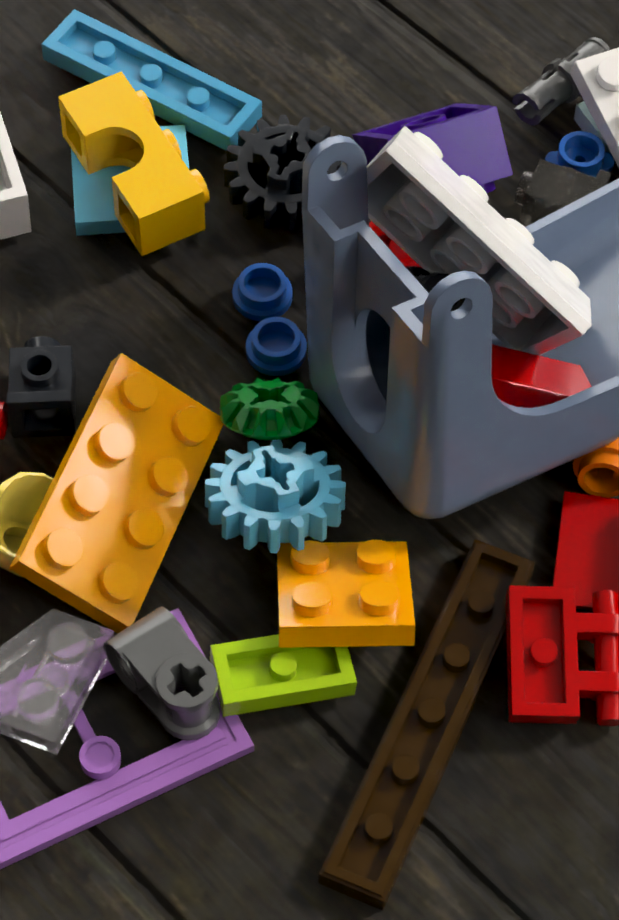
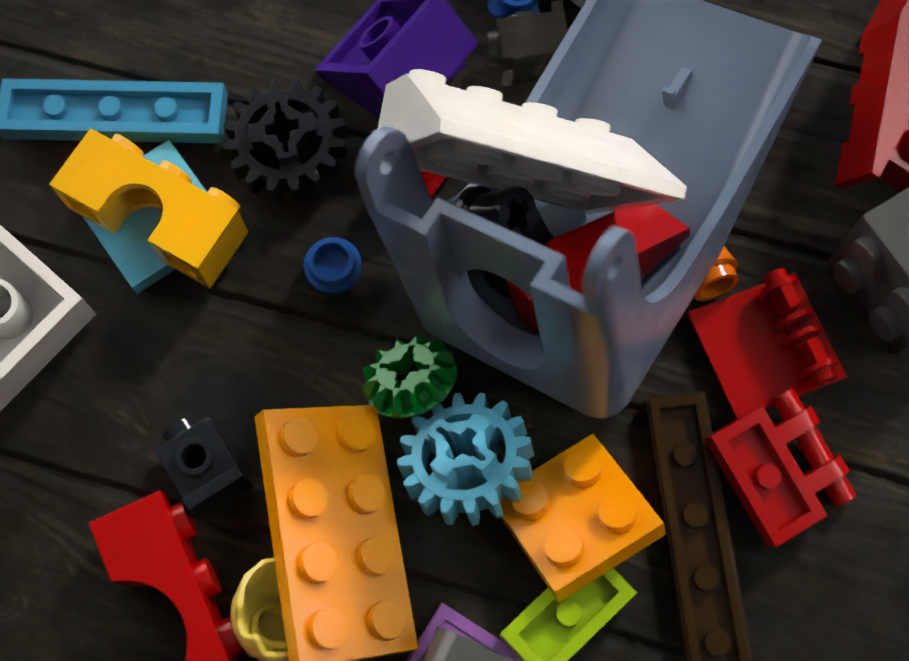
camera: 25 degrees left, 15 degrees up
blue plate [246,317,307,376] -> none

